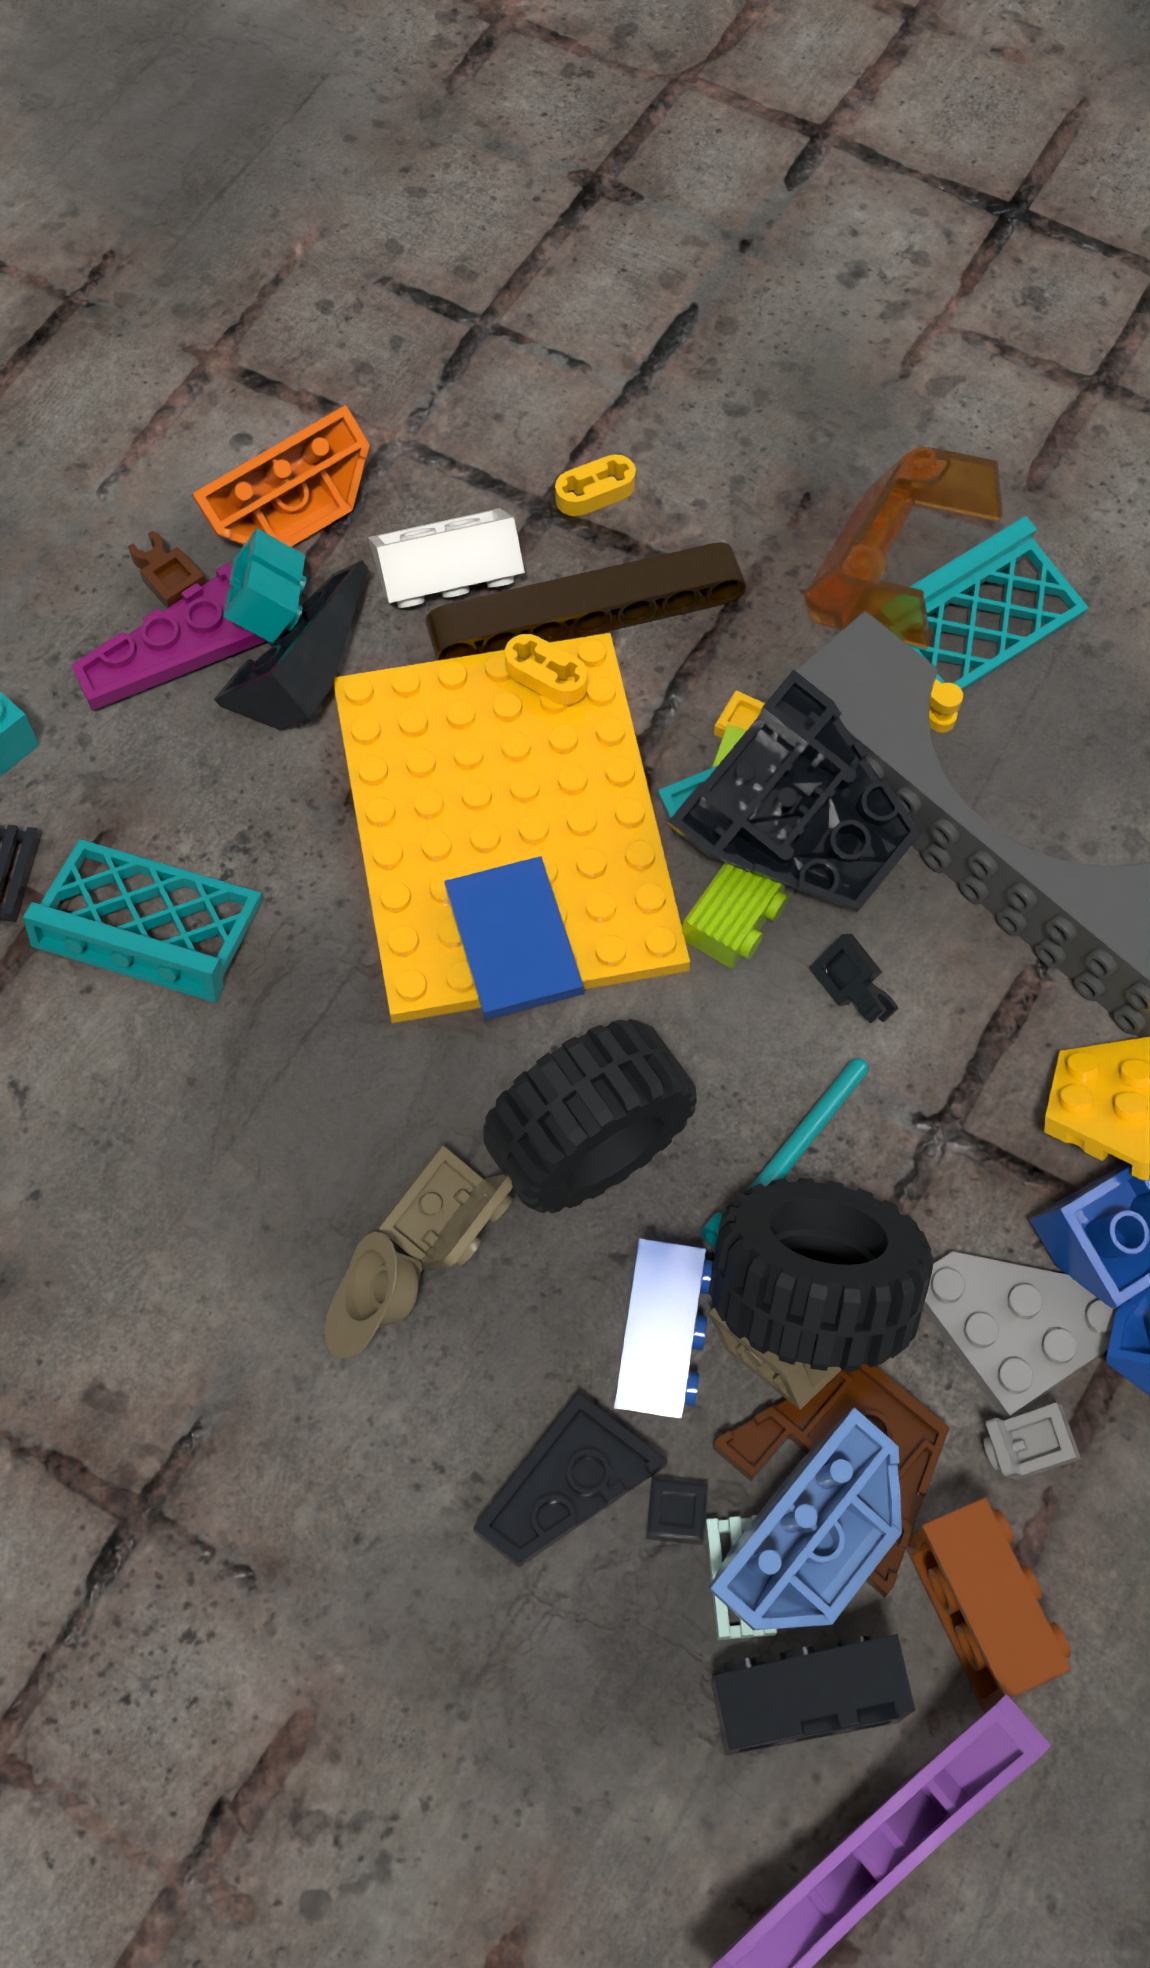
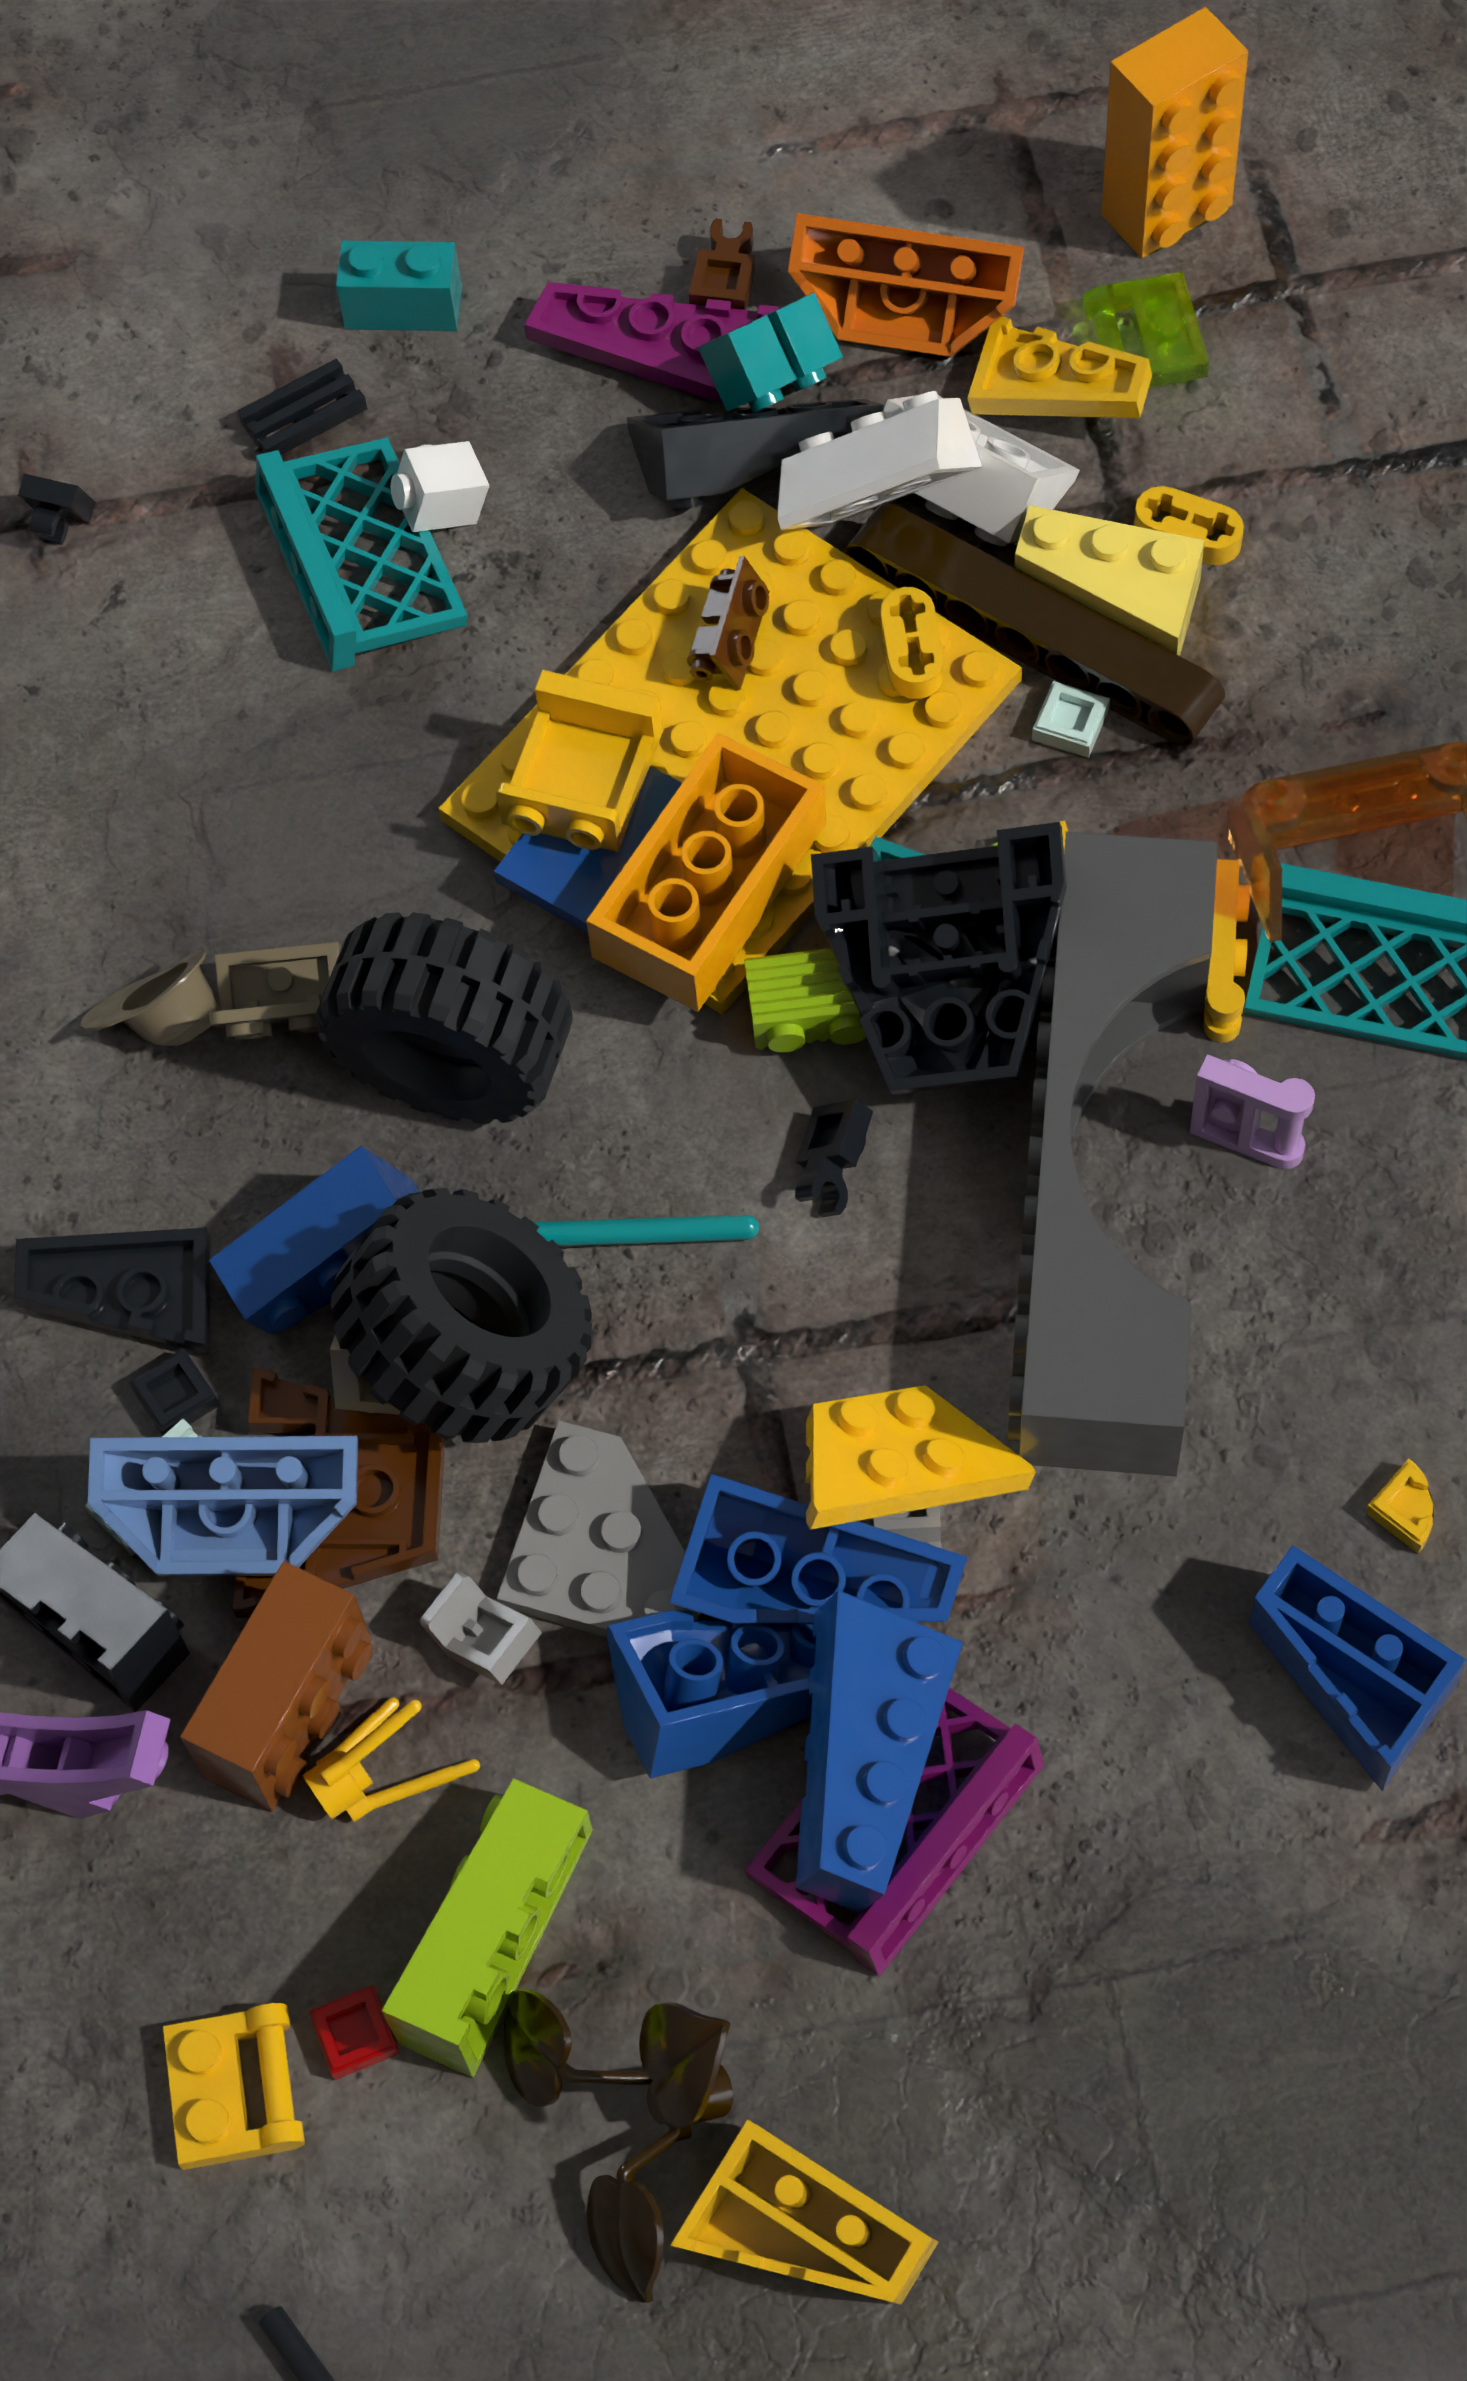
camera: 55 degrees right, 0 degrees up
none -> yellow plant [302,1697,480,1822]
none -> white brick [391,441,489,532]
none -> yellow panel [496,670,663,852]
none -> light orange brick [586,733,826,1012]
none -> reddish brown hinge [687,556,770,690]
none -> white slope [777,391,982,530]
none -> yellow wing [967,316,1152,418]
none -> light yellow wedge [1015,505,1205,656]
none -> light aqua tile [1032,681,1110,758]
none -> clear neon green plate [1081,271,1209,387]
none -> light orange brick [1101,7,1249,259]
none -> lavender plate [1189,1054,1315,1170]

